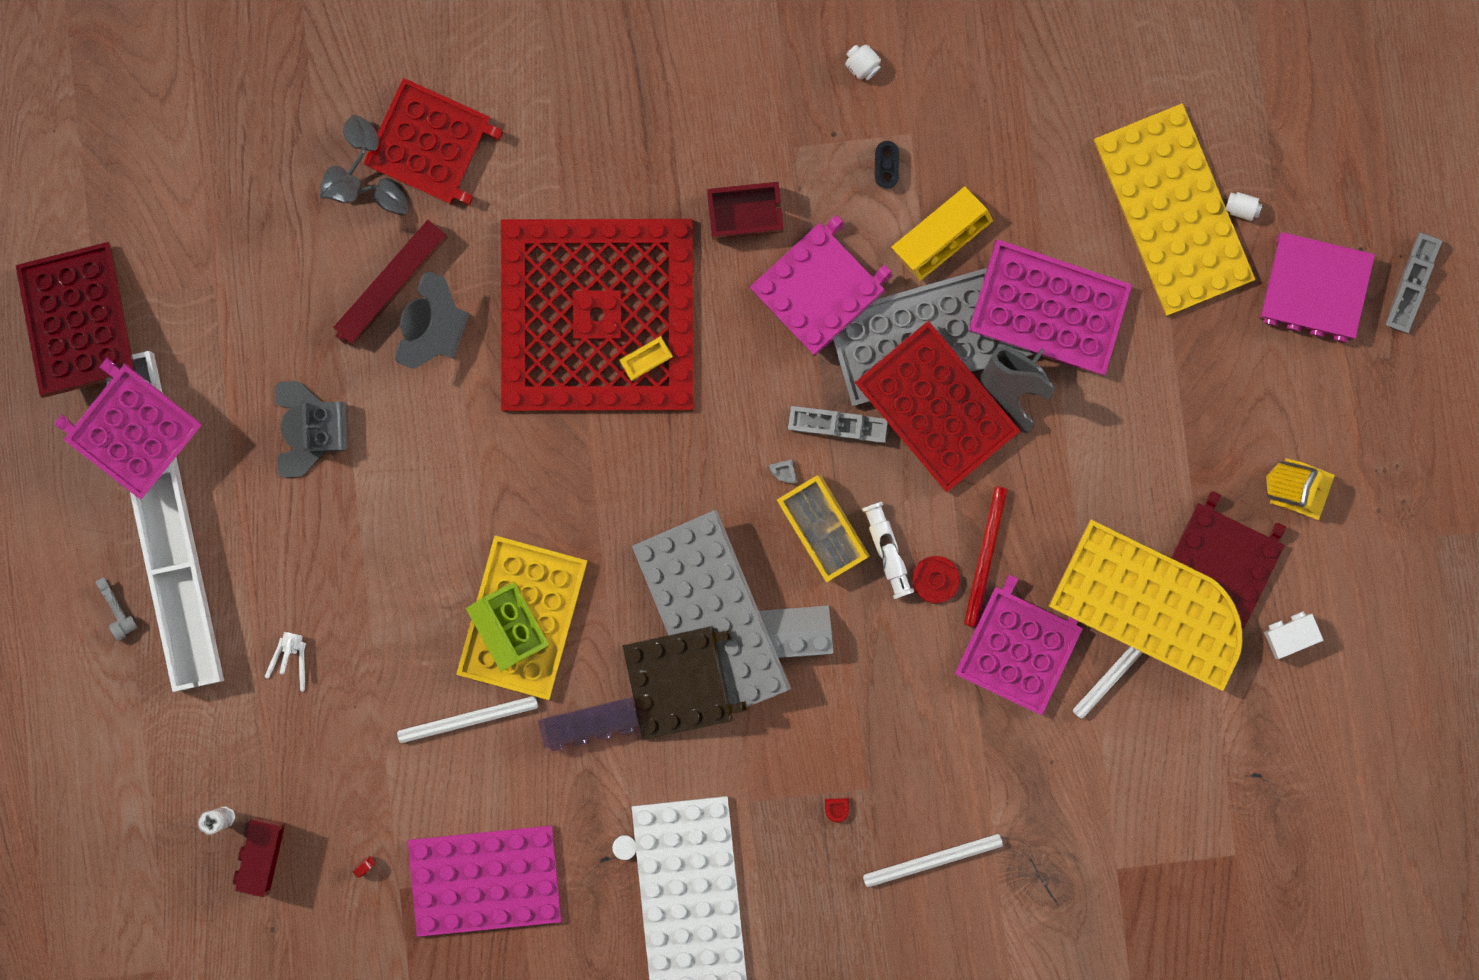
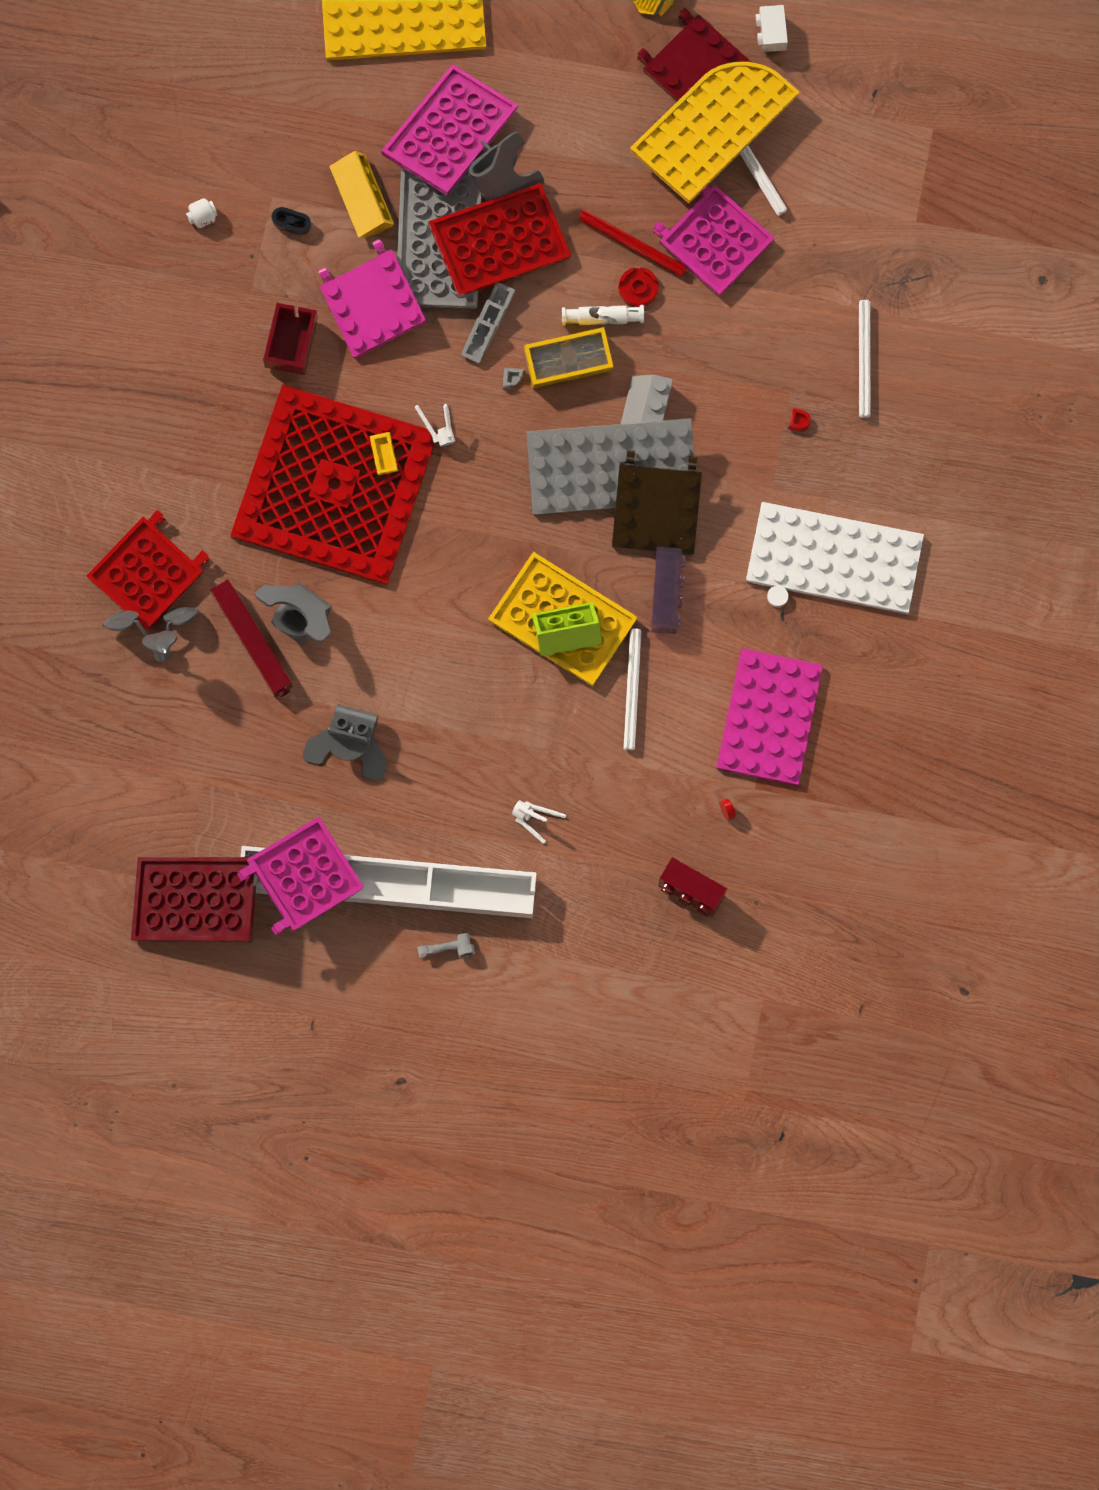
camera: 75 degrees left, 10 degrees down
white piece [198,806,235,834] -> none
none -> white plant [415,404,456,447]

